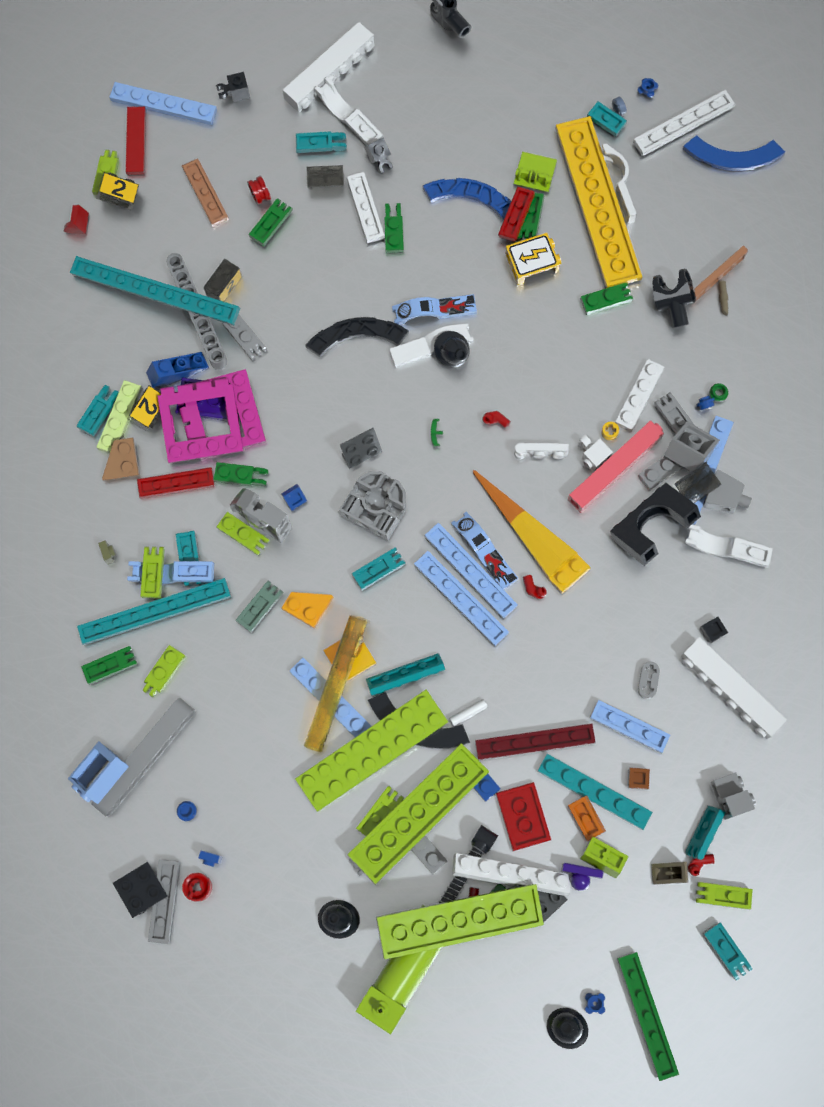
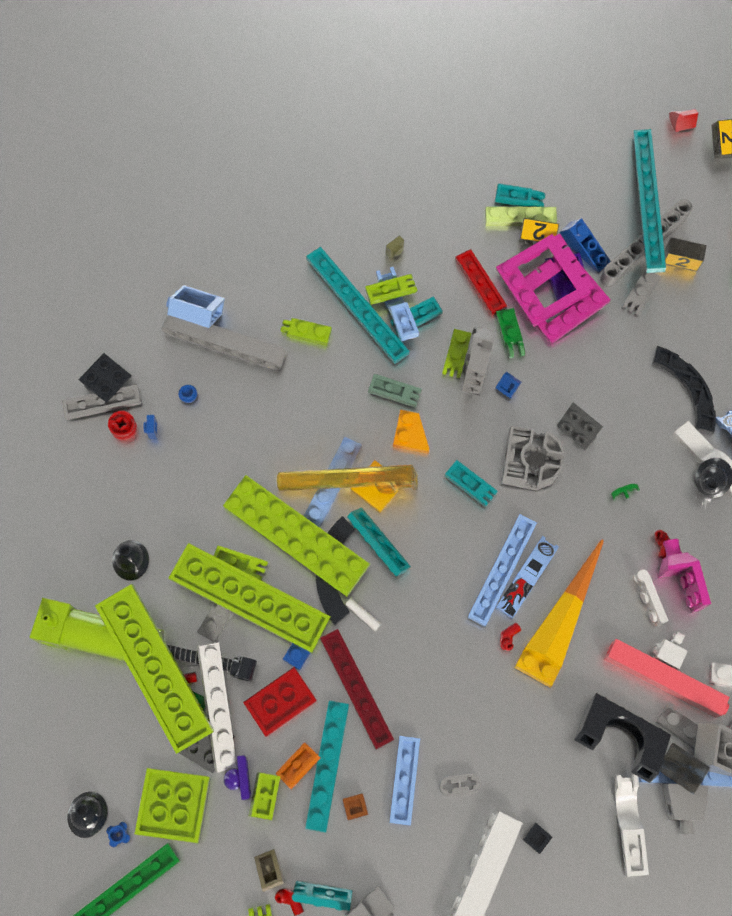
camera: 65 degrees right, 5 degrees down
green hinge [81,646,137,685] -> none
medium nougat wing [102,438,140,480] -> none
light blue plate [414,551,509,646] -> none
yellow bush [601,422,619,440] -> none
none -> lime plate [134,768,210,843]
none -> dark pink plate [657,539,711,613]

